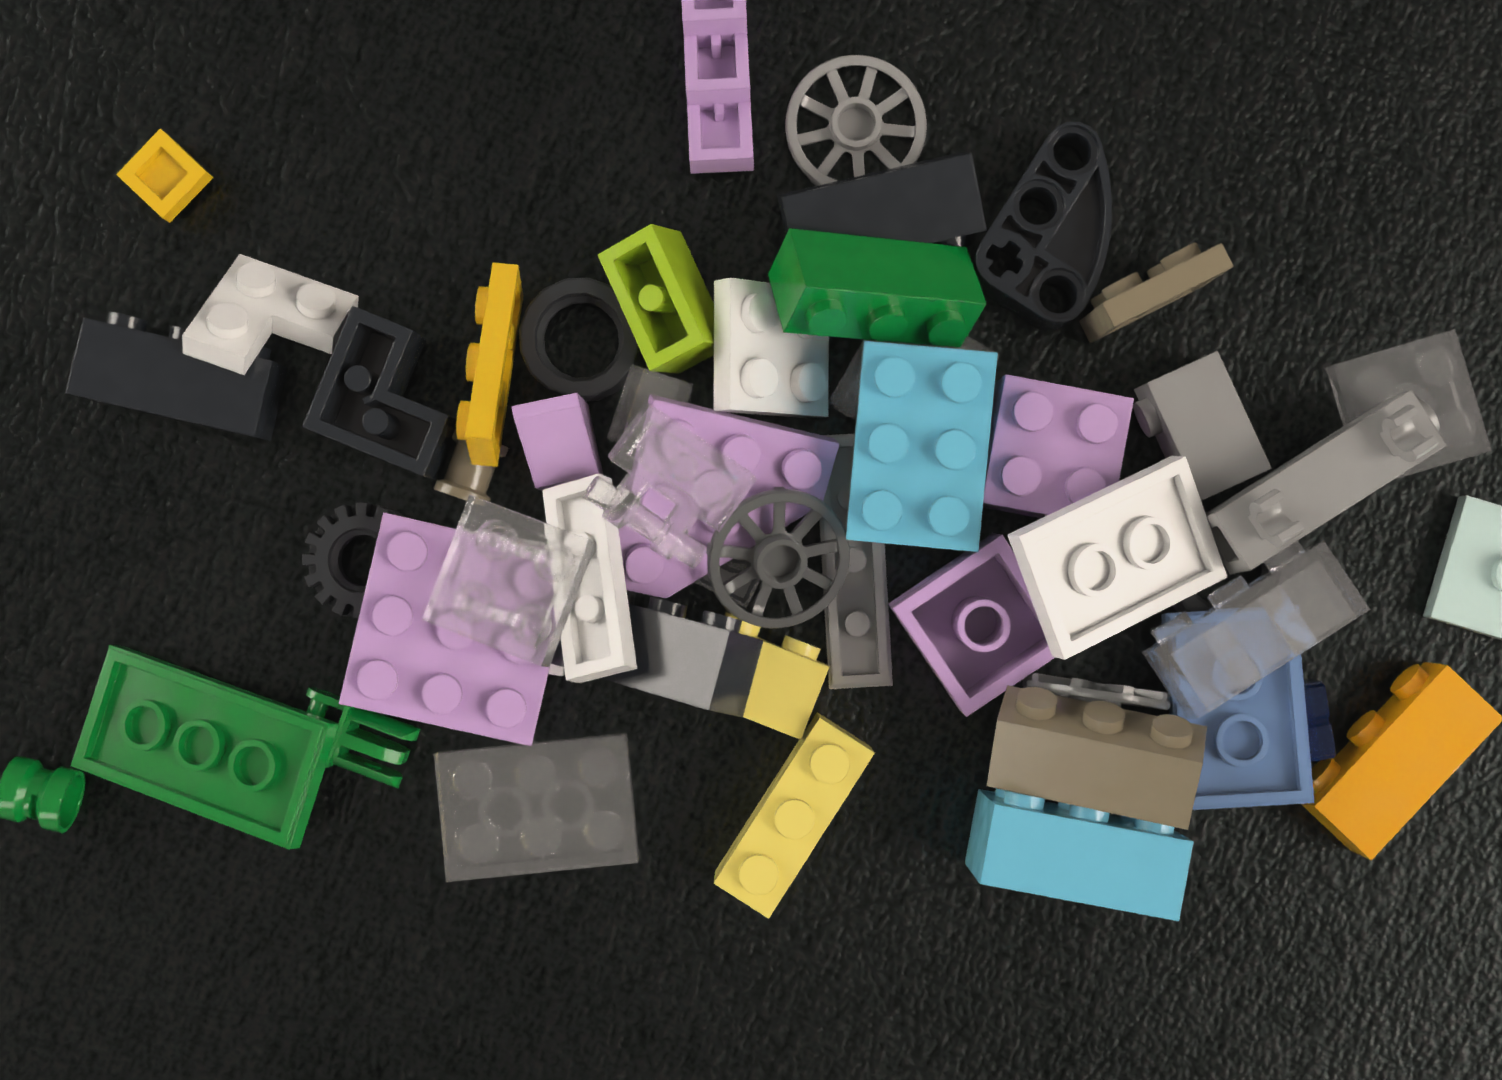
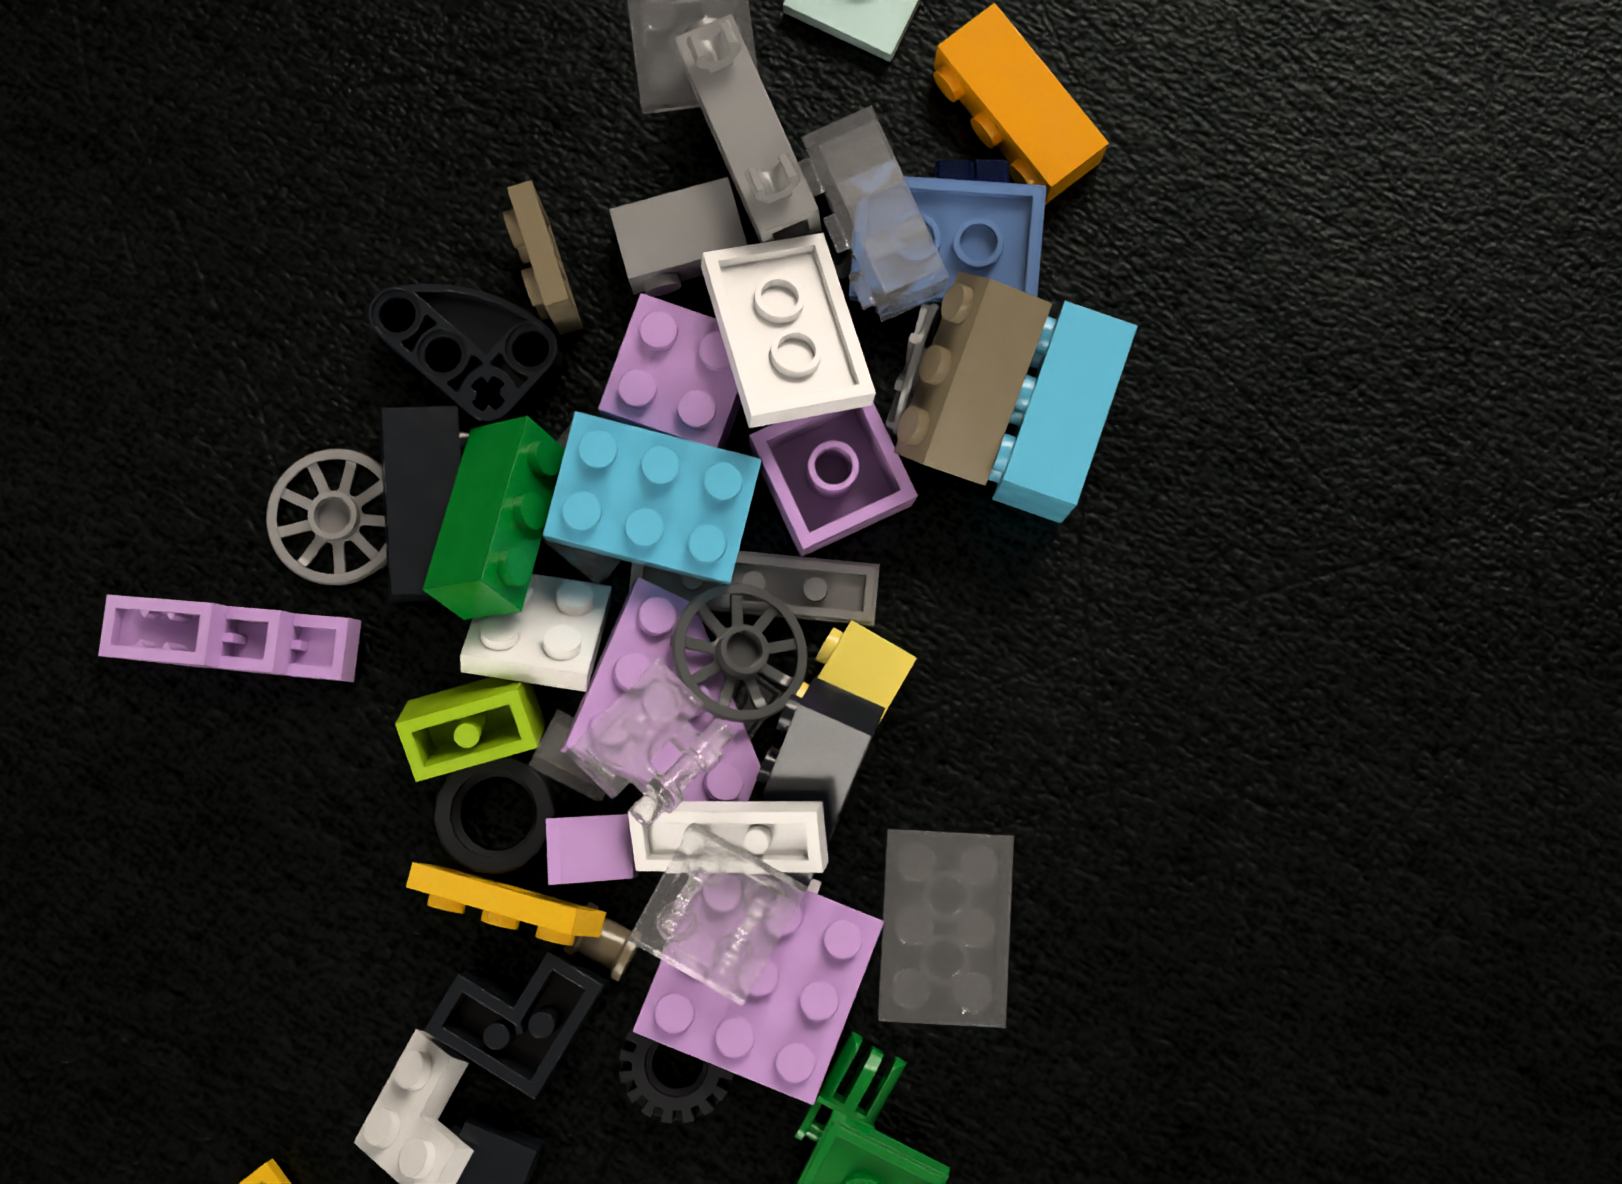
camera: 80 degrees left, 5 degrees down
light yellow brick [714,712,875,919] -> none

